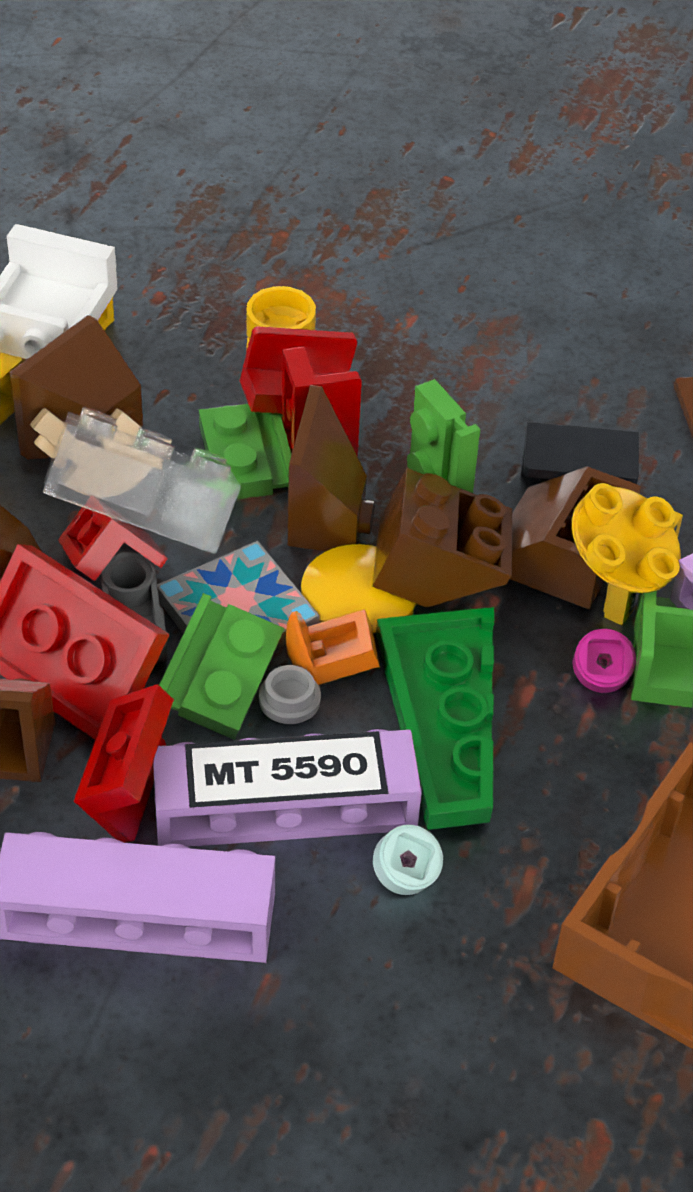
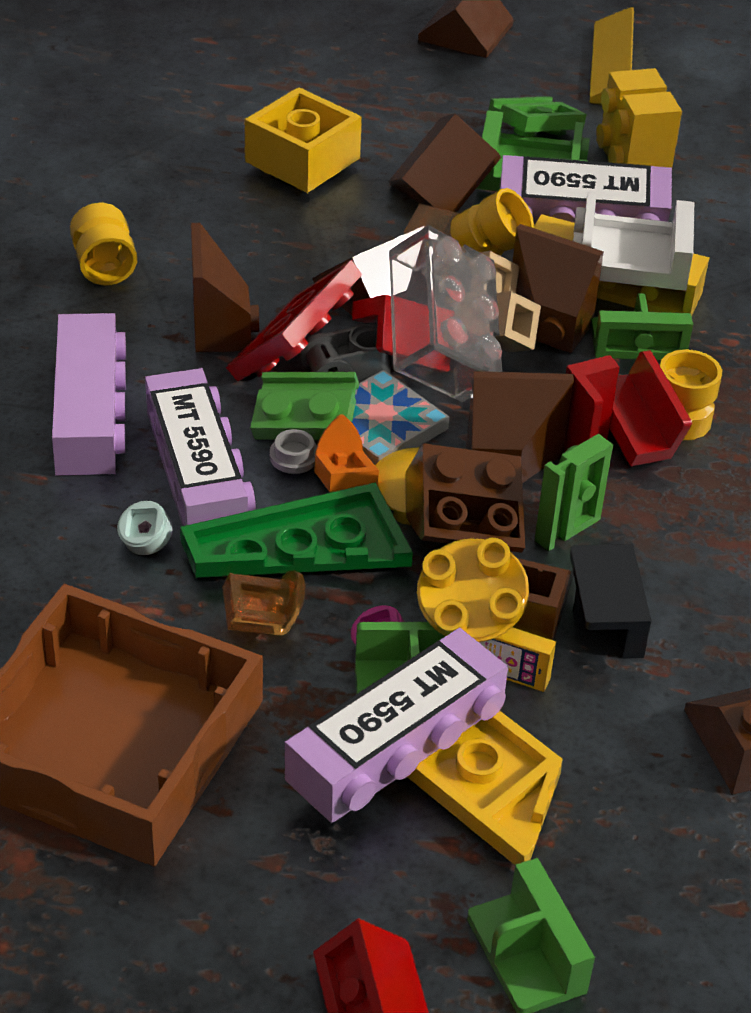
camera: 80 degrees right, 5 degrees down
red panel [73,684,174,843] -> none
none -> clear orange plate [223,570,305,635]
none -> bright green panel [591,293,693,360]

